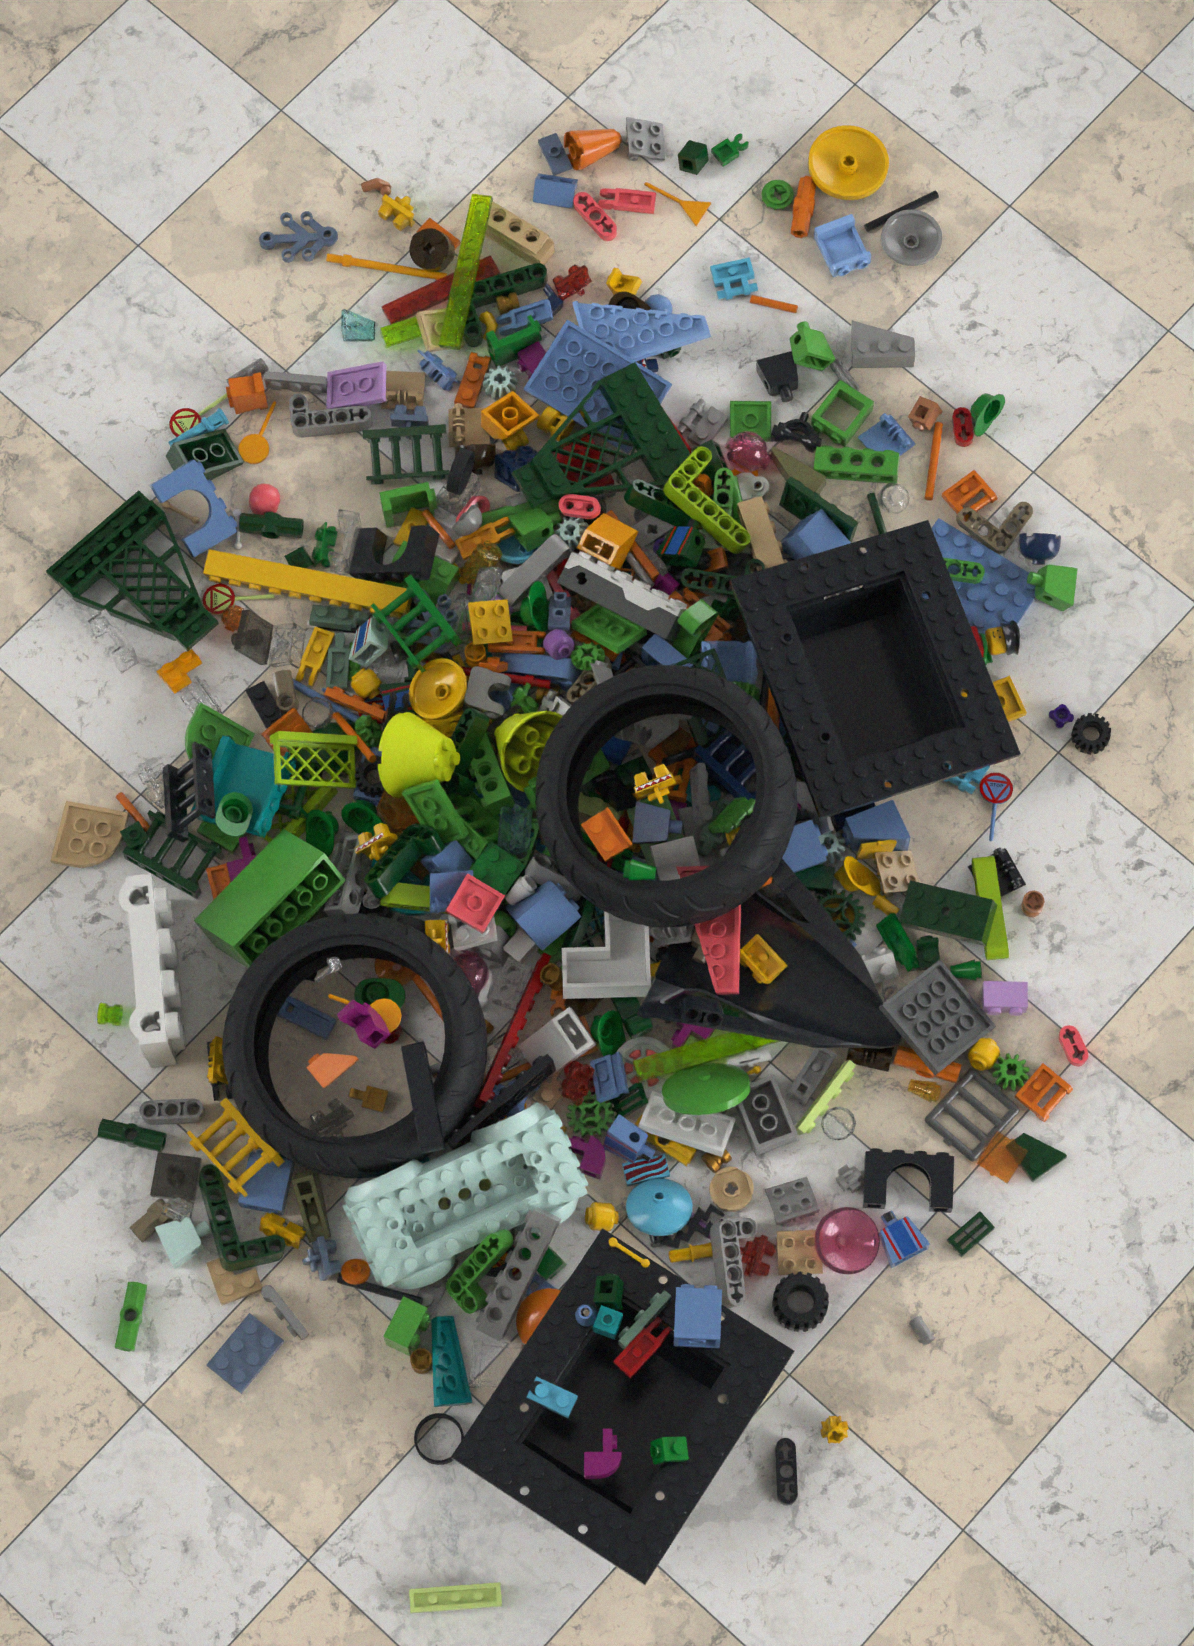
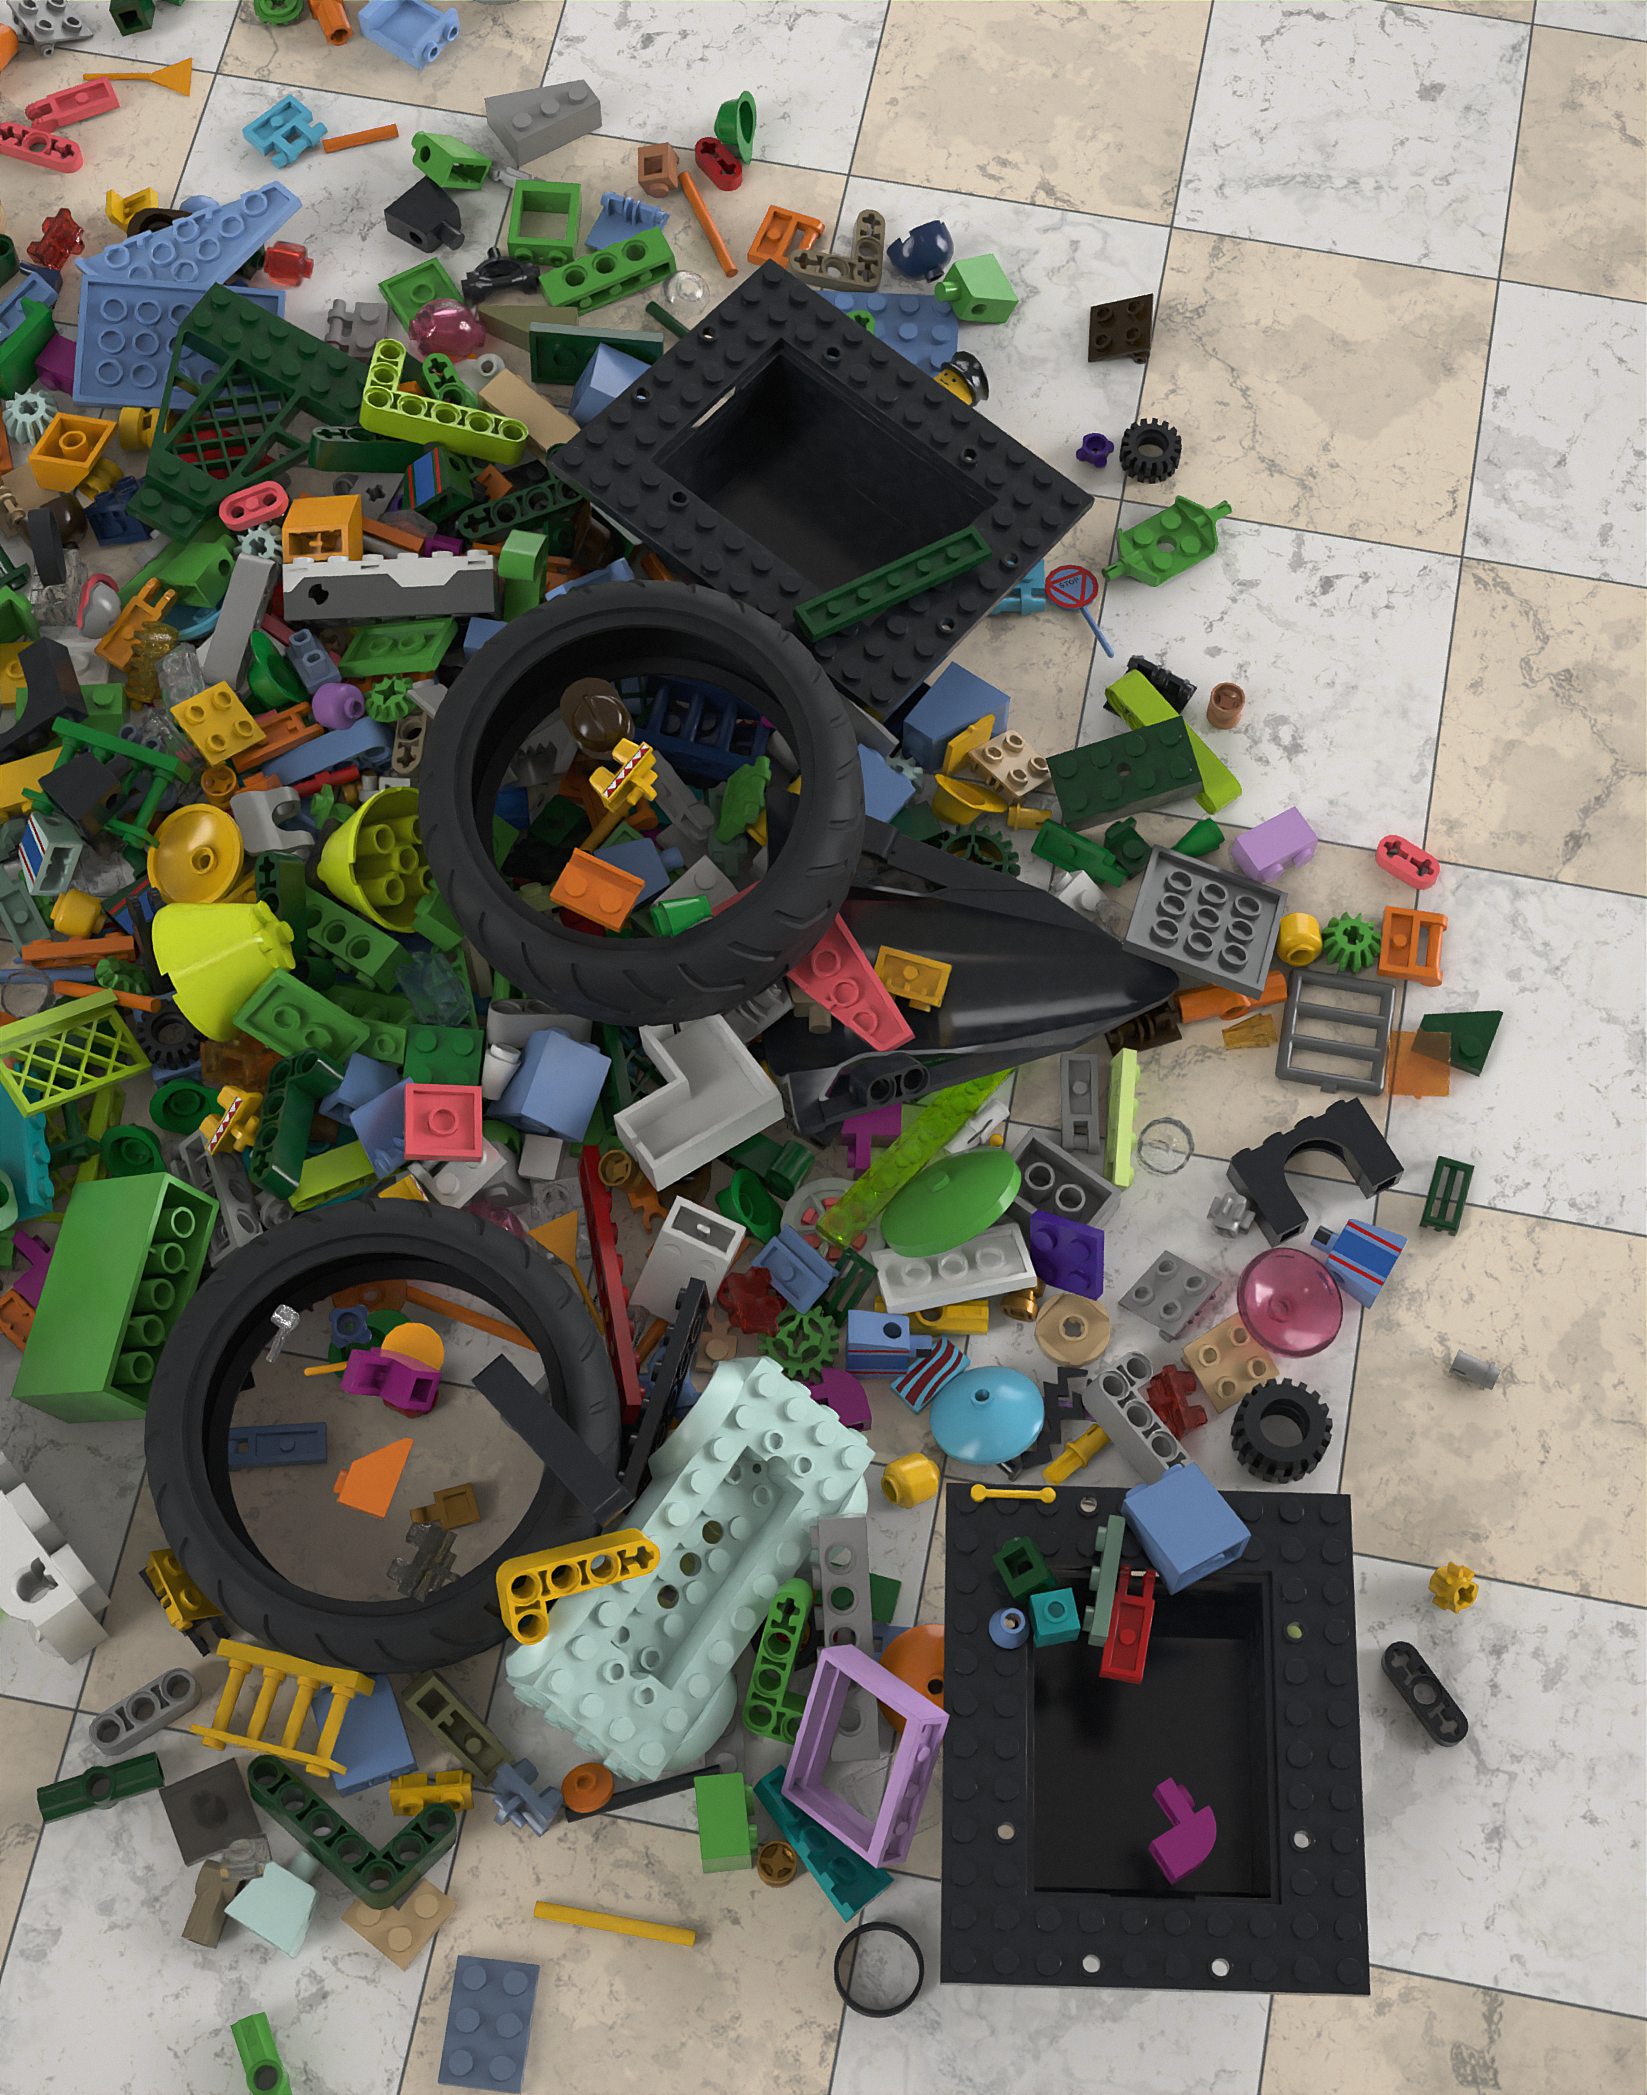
camera: 35 degrees left, 5 degrees down
light grey plate [261,1285,309,1340] -> none
orange piece [421,509,456,549] -> none
medium azure plate [527,1376,578,1418] -> none
green bracket [650,1437,689,1465] -> none
none -> black torso [37,752,133,841]
none -> clear red head [264,241,314,287]
none -> dark blue plate [329,1305,372,1348]
none -> yellow beam [496,1528,660,1645]
none -> light orange piece [526,1209,605,1335]
none -> yellow bar [534,1901,697,1947]
none -> dark brown piece [560,678,635,760]
none -> lavender window [781,1644,950,1868]
none -> dark green plate [792,525,993,643]
none -> dark purple plate [1030,1209,1104,1301]
none -> dark brown hinge [1088,293,1154,364]
none -> bright green plate [1101,495,1232,587]

